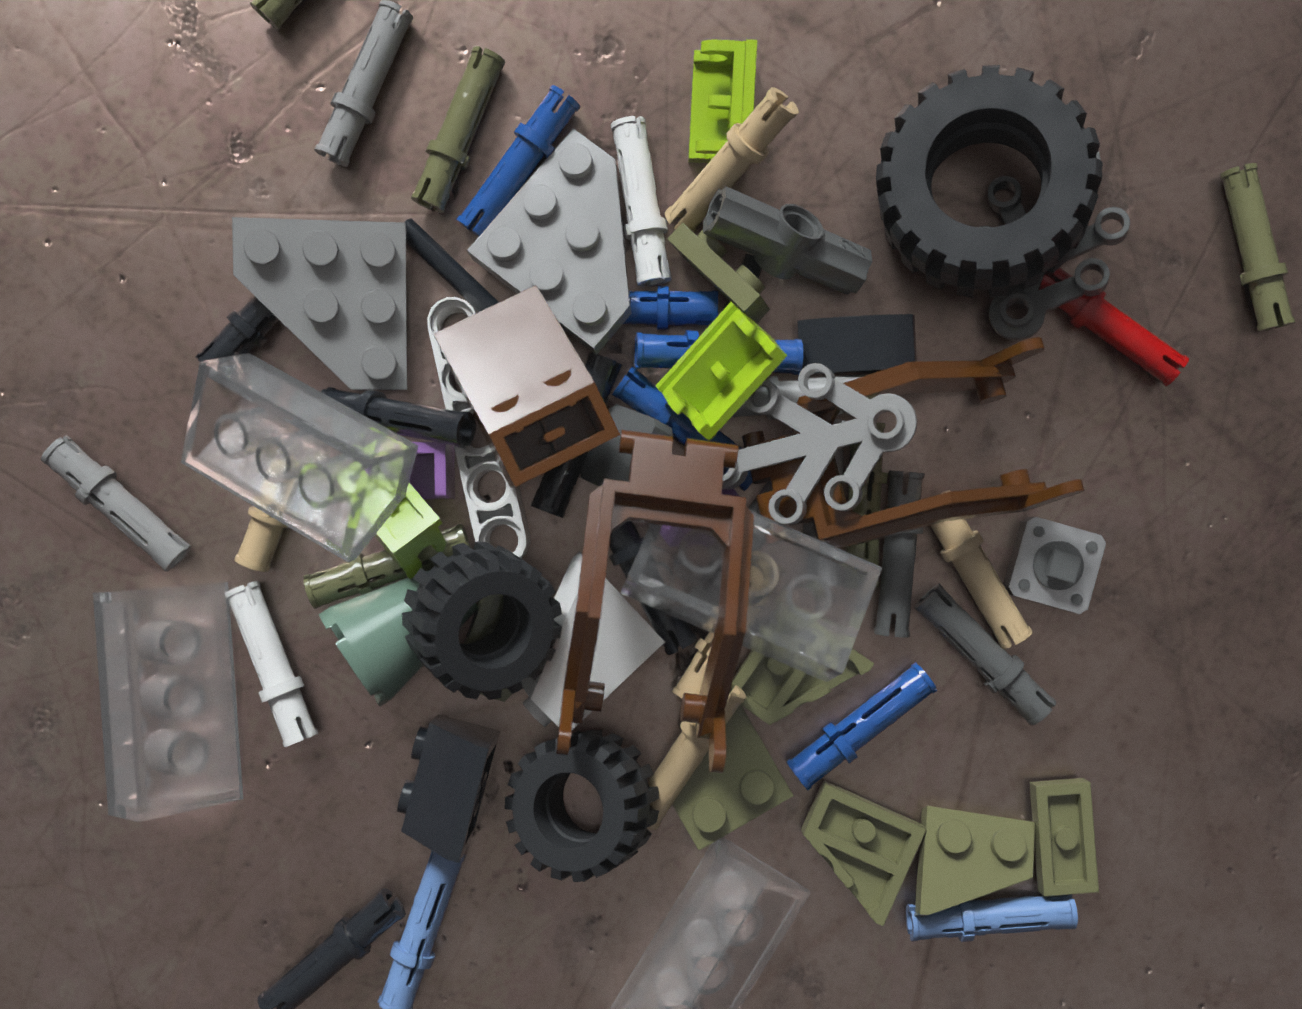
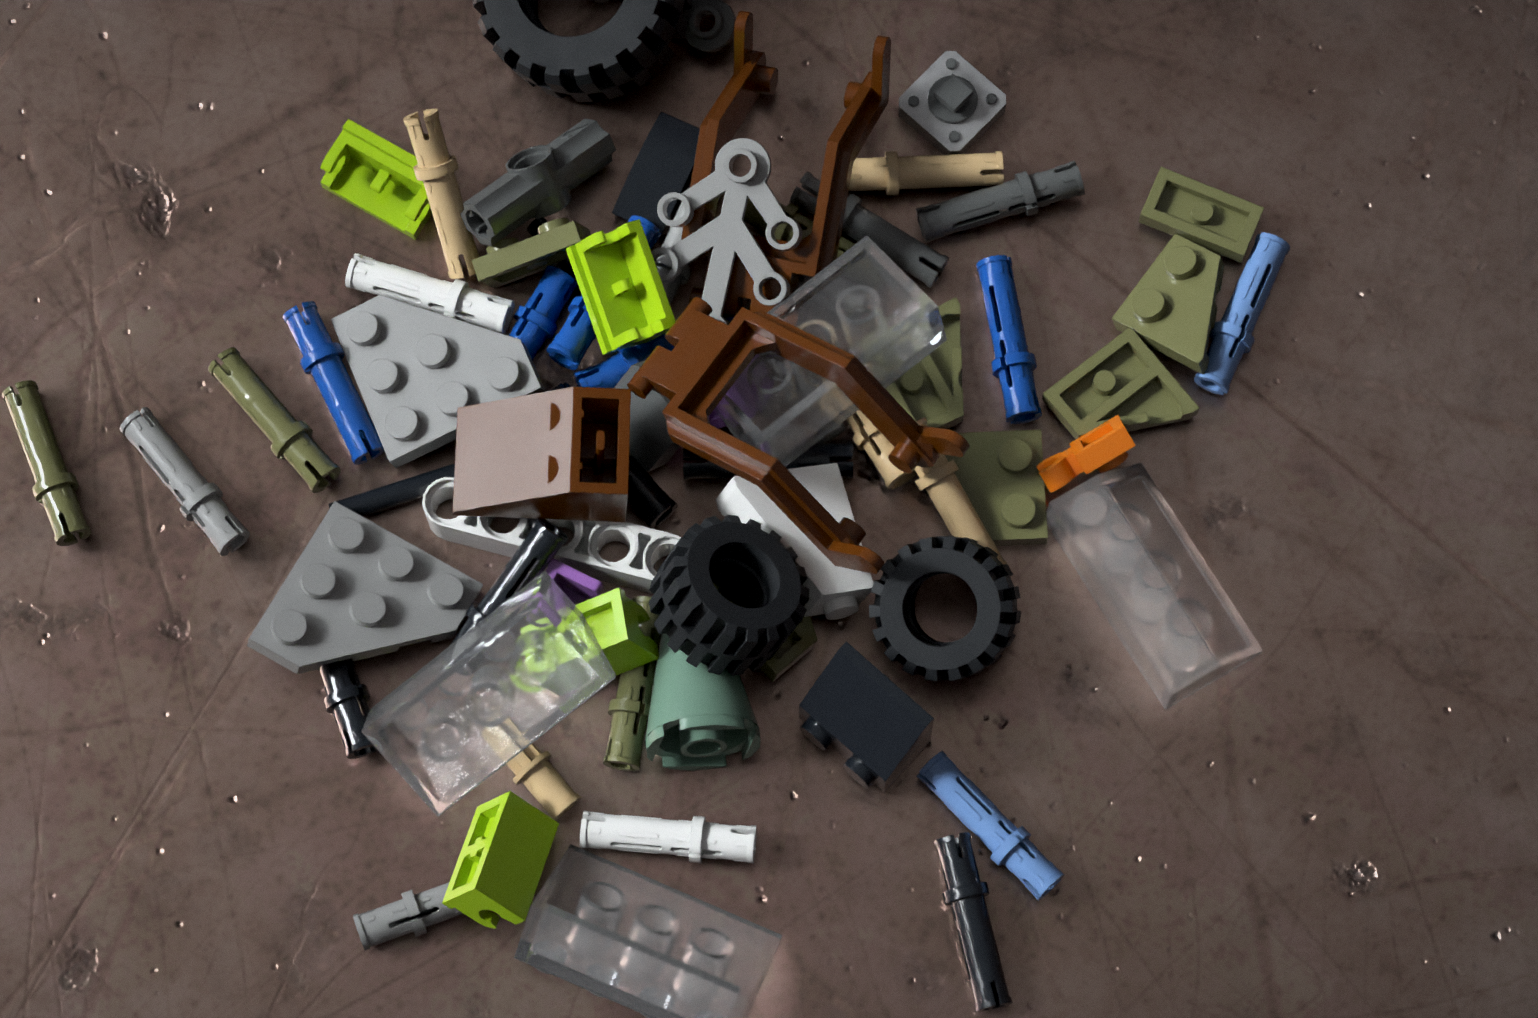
camera: 65 degrees left, 15 degrees down
none -> lime hinge [442,791,559,929]
none -> orange plate [1036,415,1136,493]

